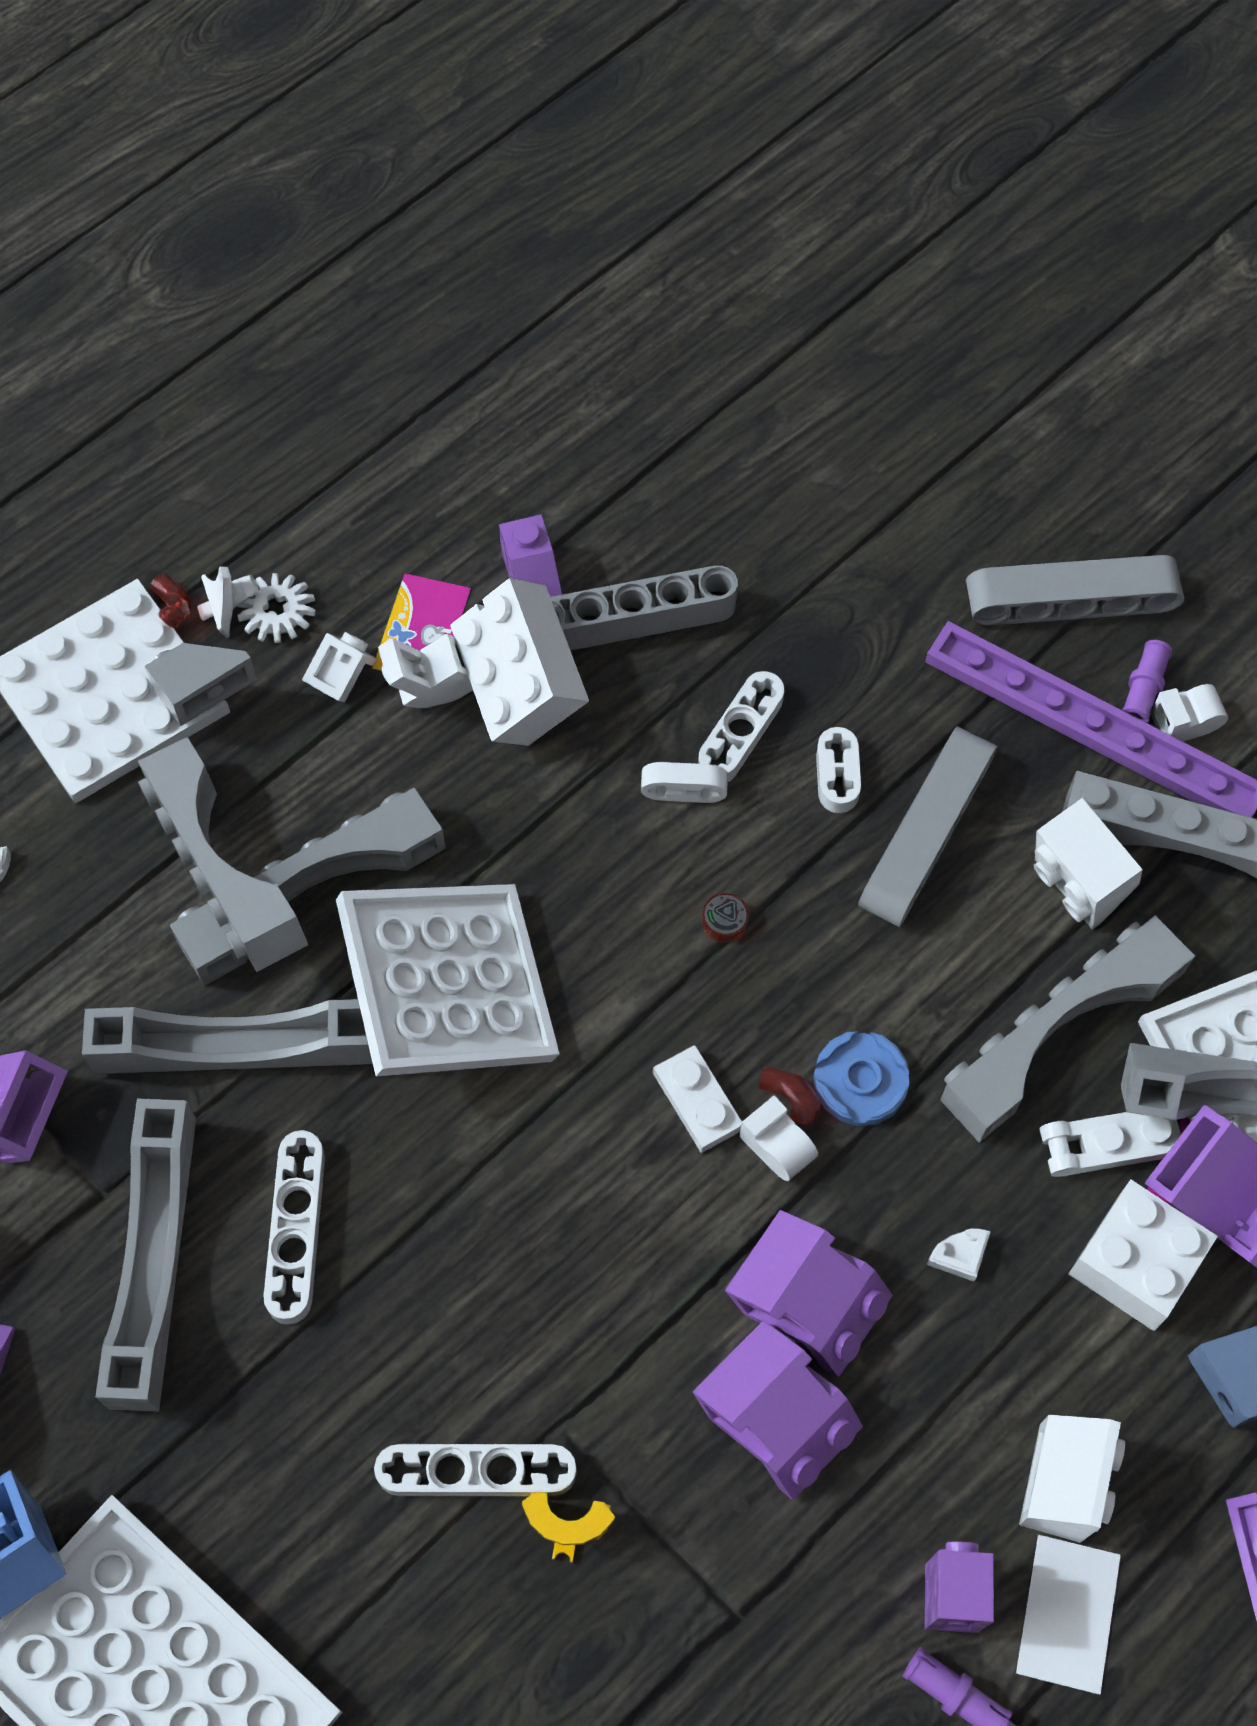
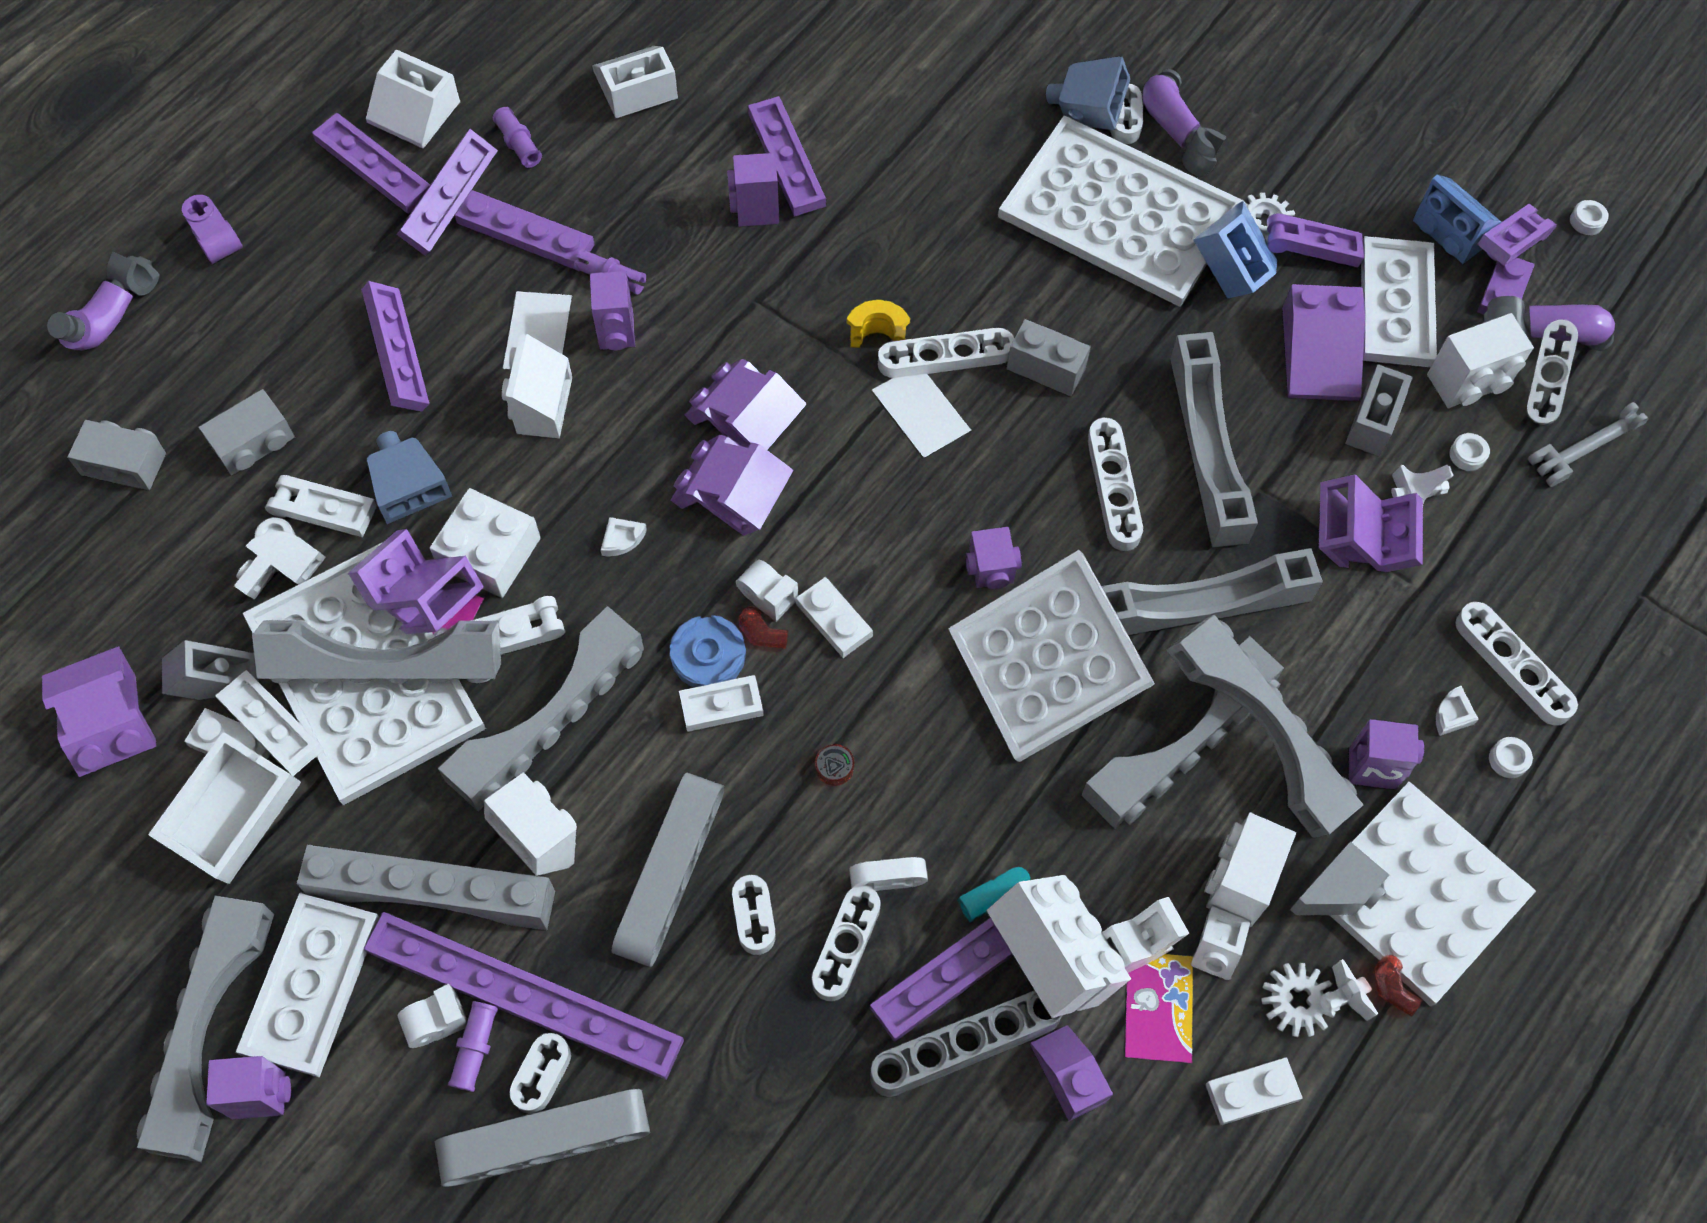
camera: 170 degrees right, 0 degrees up
none -> white beam [510,1033,571,1114]
none -> white plate [679,675,763,732]
none -> medium lavender plate [870,918,1013,1042]
none -> white sticker [872,374,971,457]
none -> teal bar [957,867,1030,922]
none -> medium lavender brick [965,527,1022,589]
none -> light grey brick [1007,319,1091,396]
none -> white brick [1204,813,1296,927]
none -> white plate [1205,1057,1302,1125]
none -> medium lavender brick [1349,720,1424,789]

